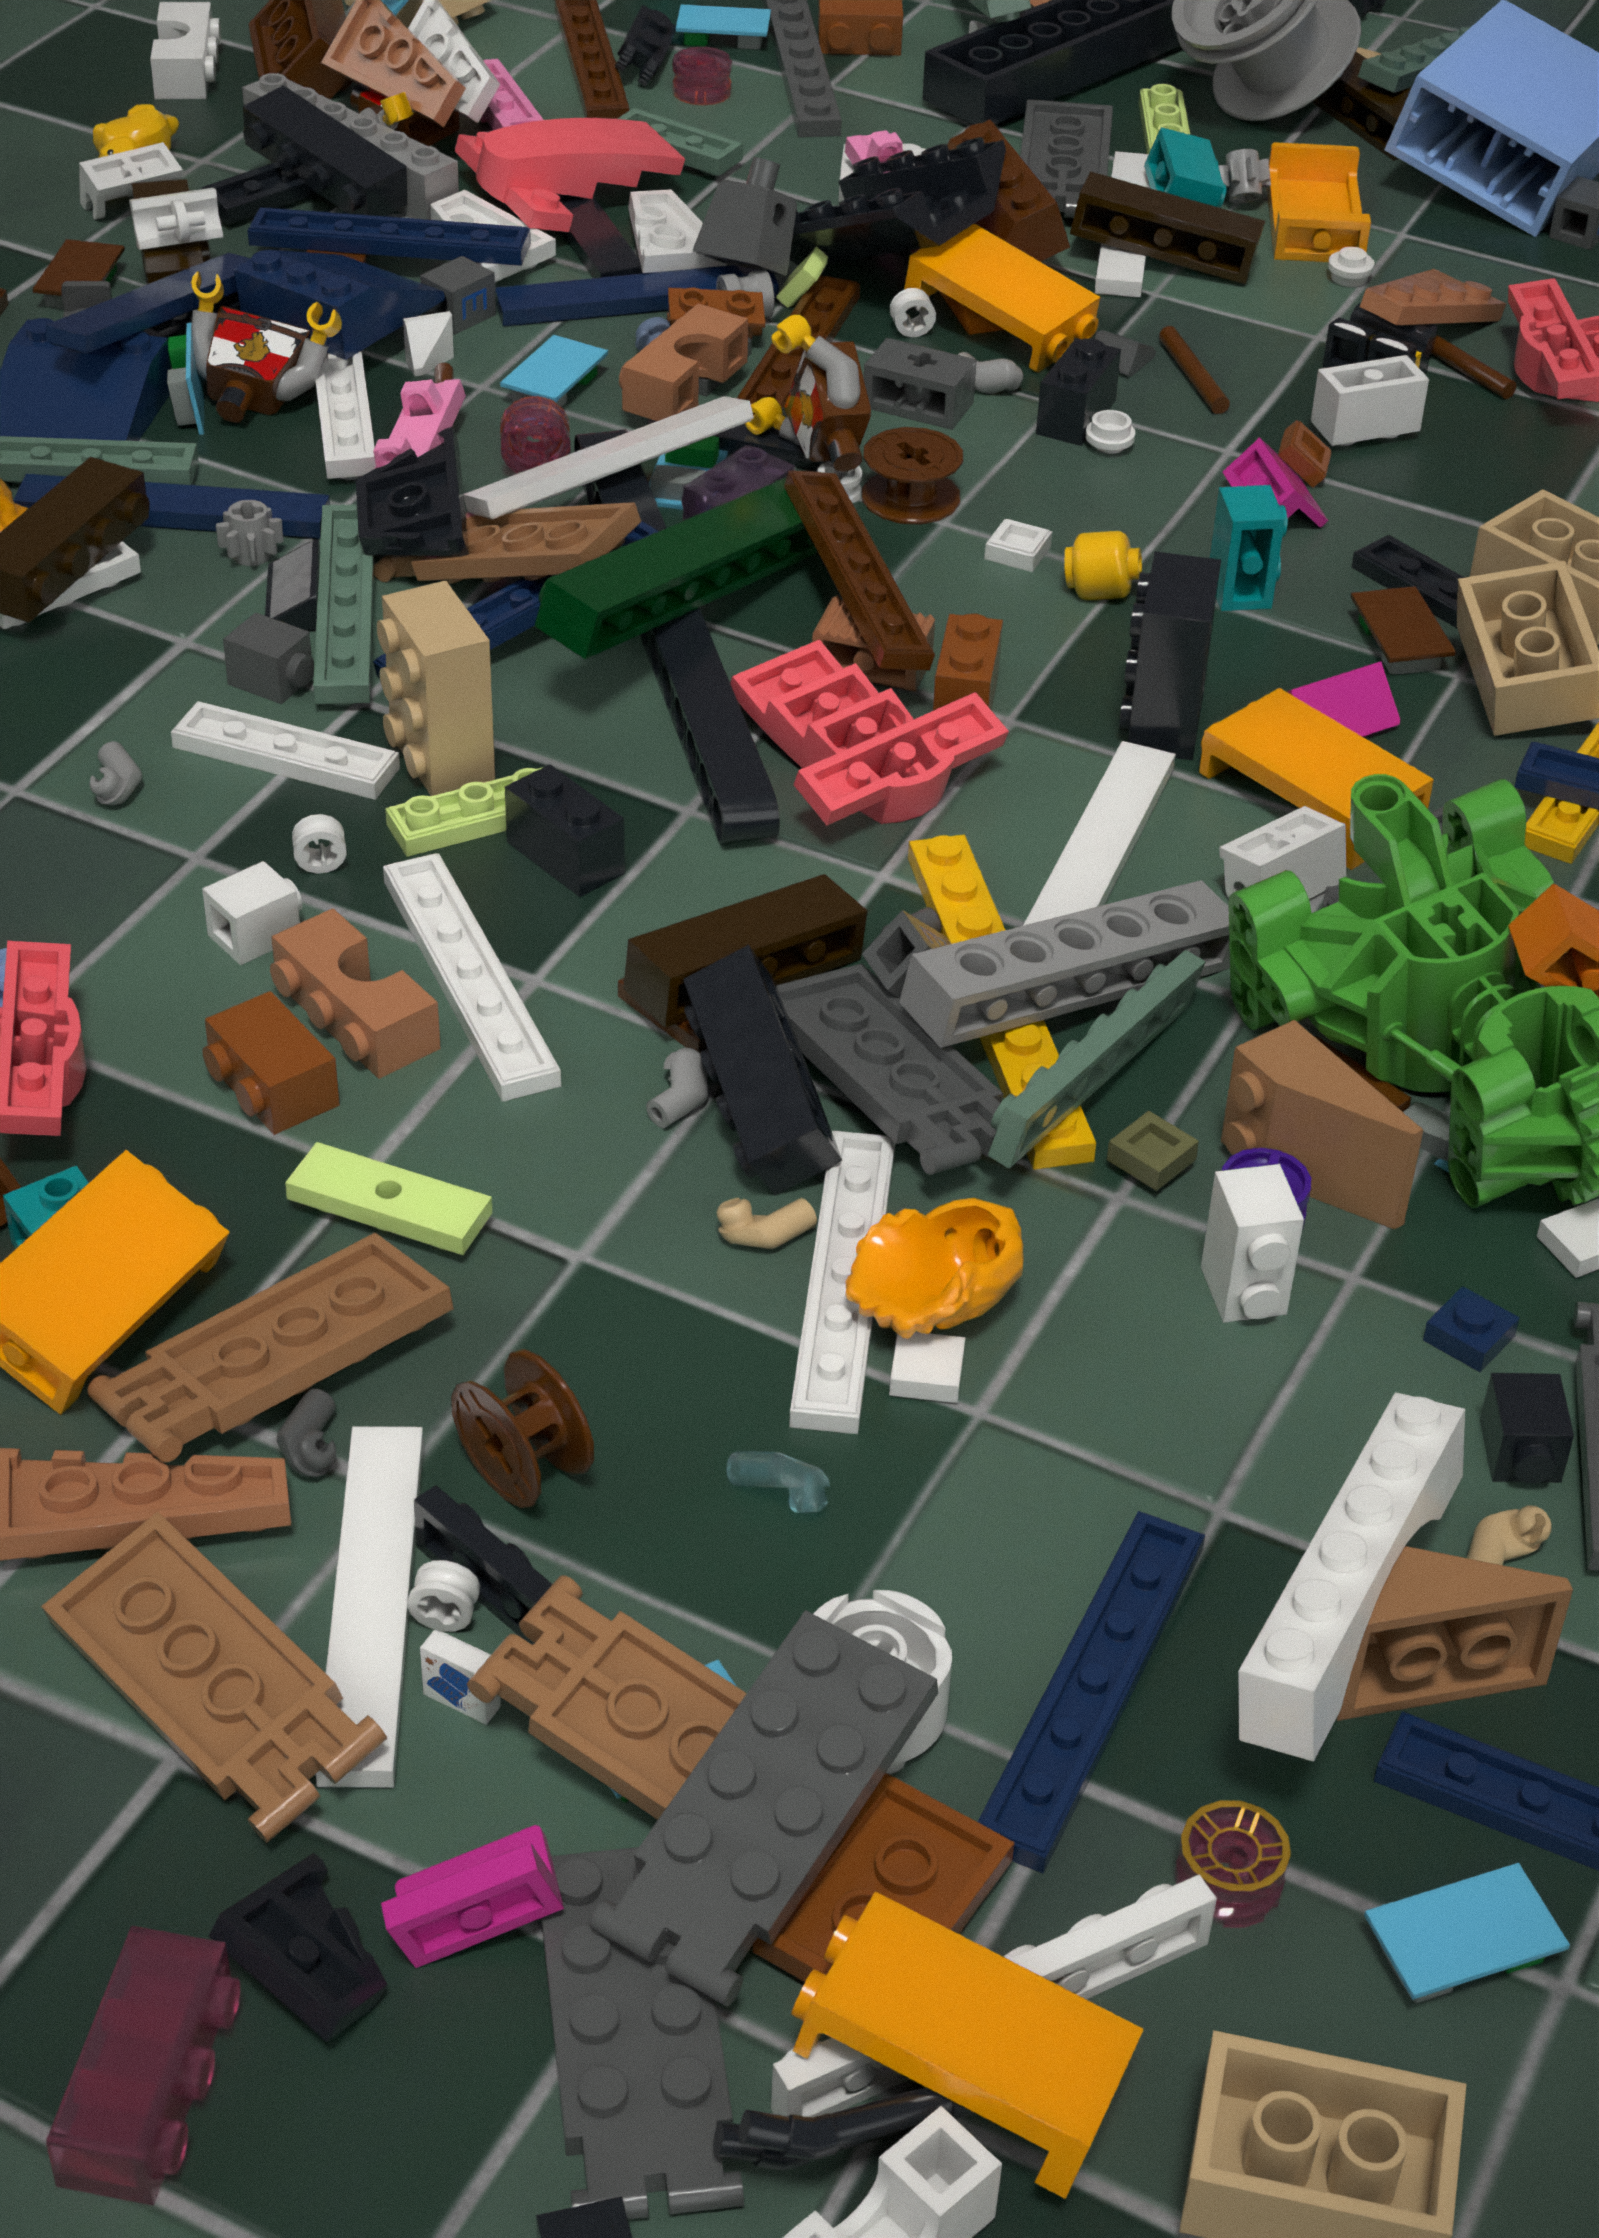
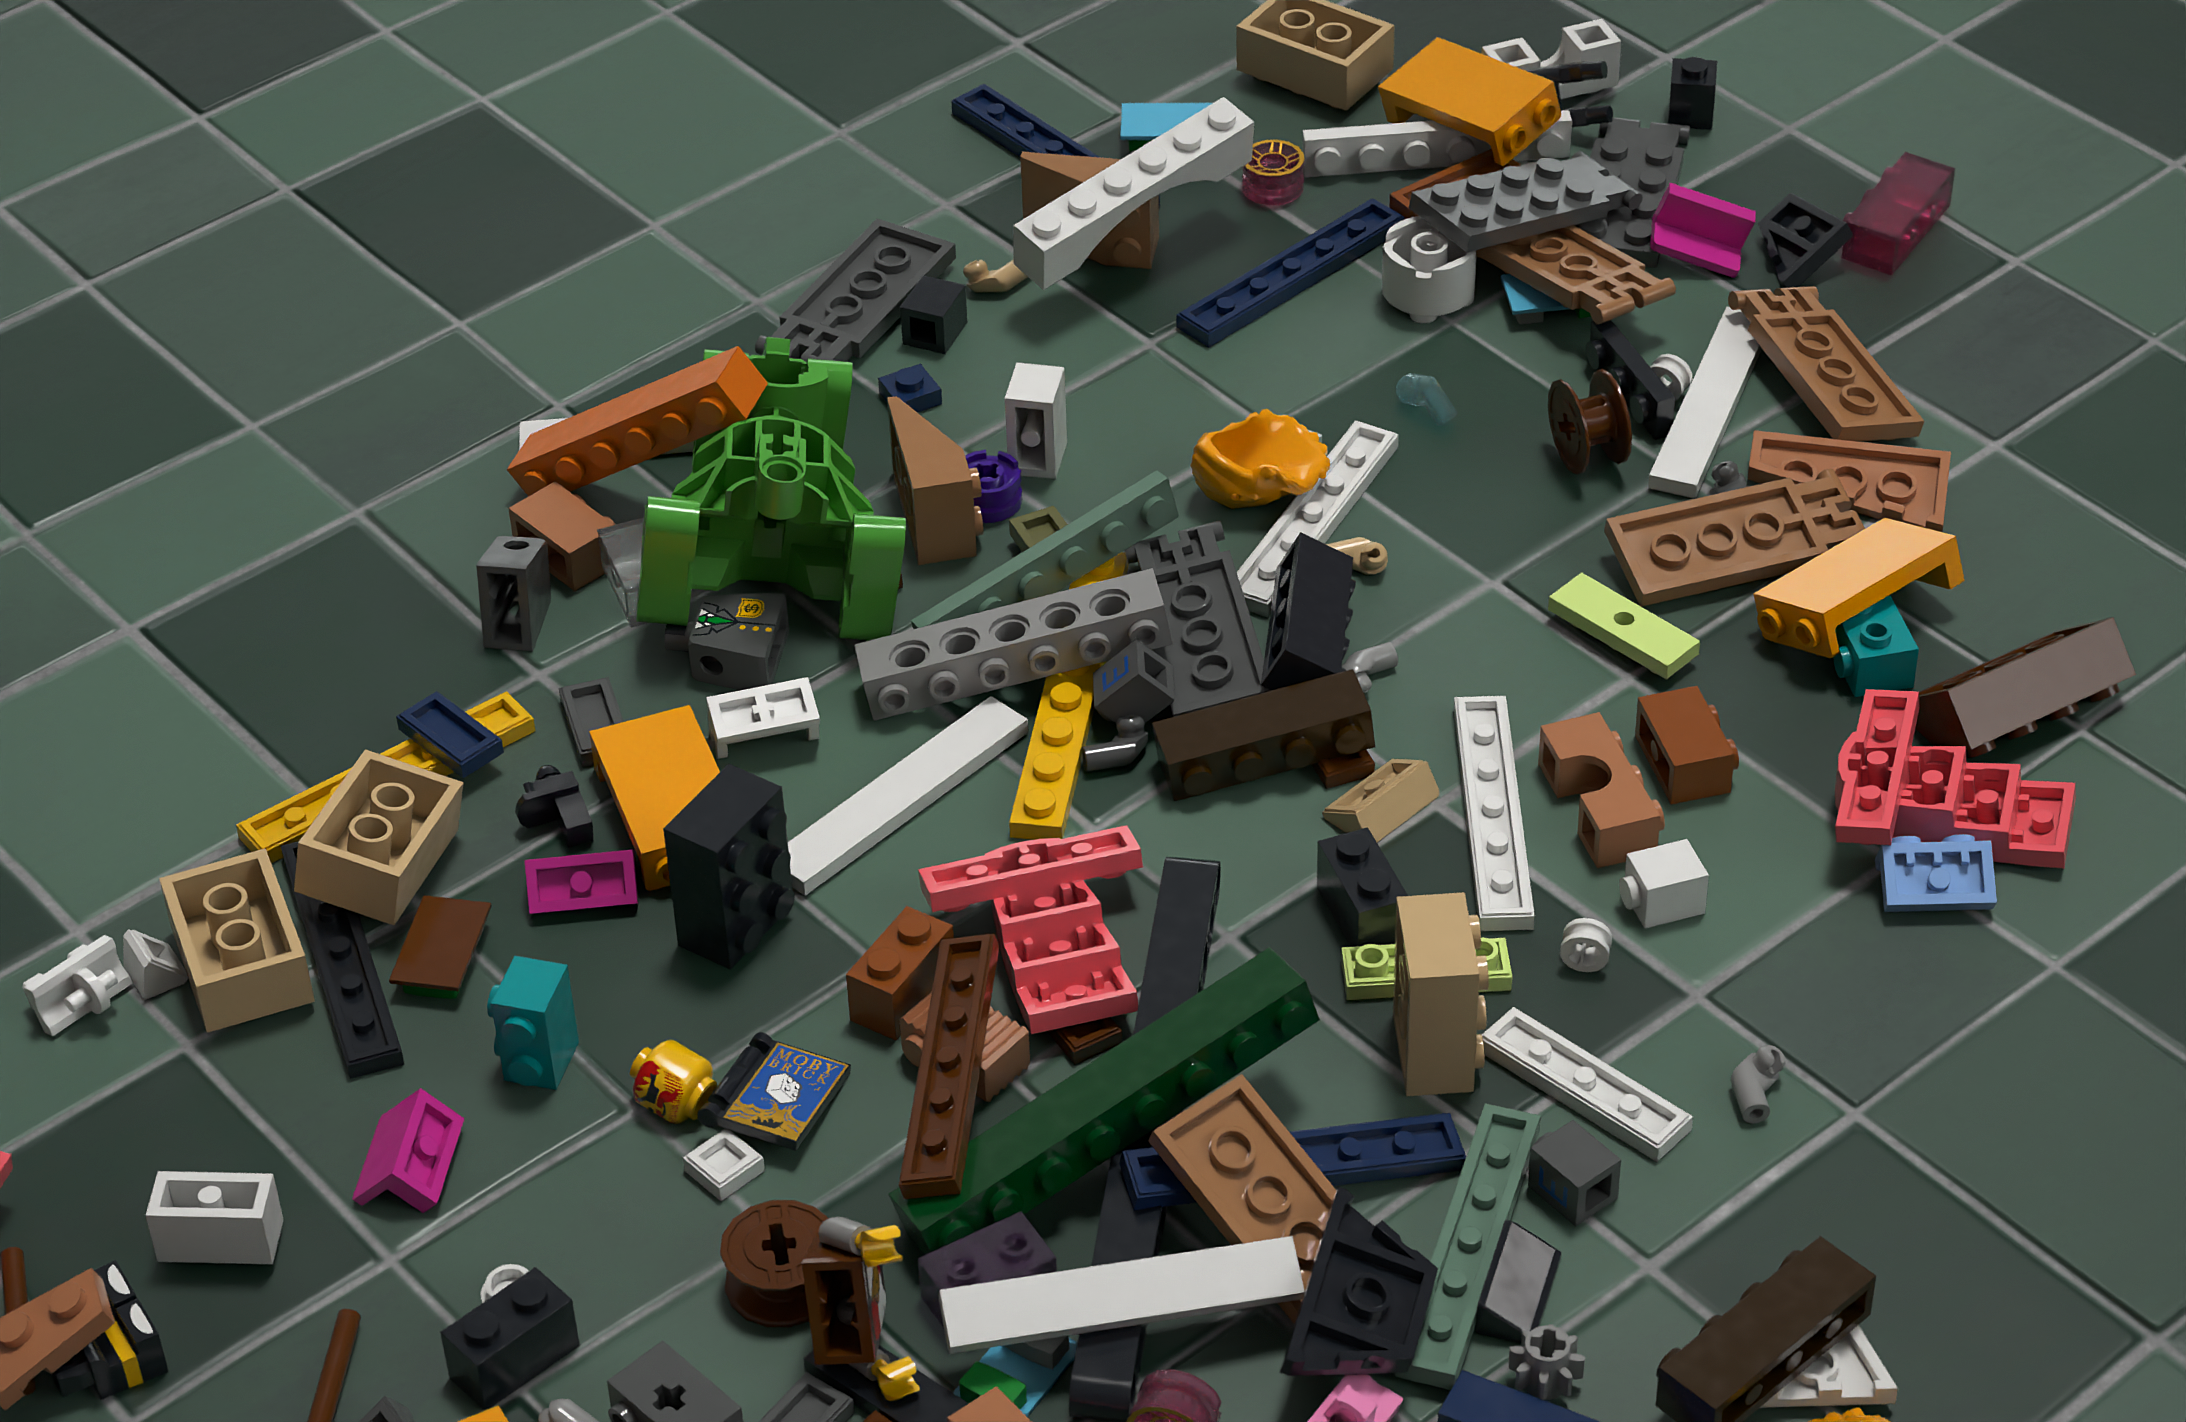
camera: 155 degrees left, 0 degrees up
white tile [420,1630,501,1725] -> none
dark orange tile [1278,420,1332,488] -> none
none -> black piece [515,765,594,848]
none -> piece [697,1032,851,1151]
none -> tan slope [1322,759,1439,842]

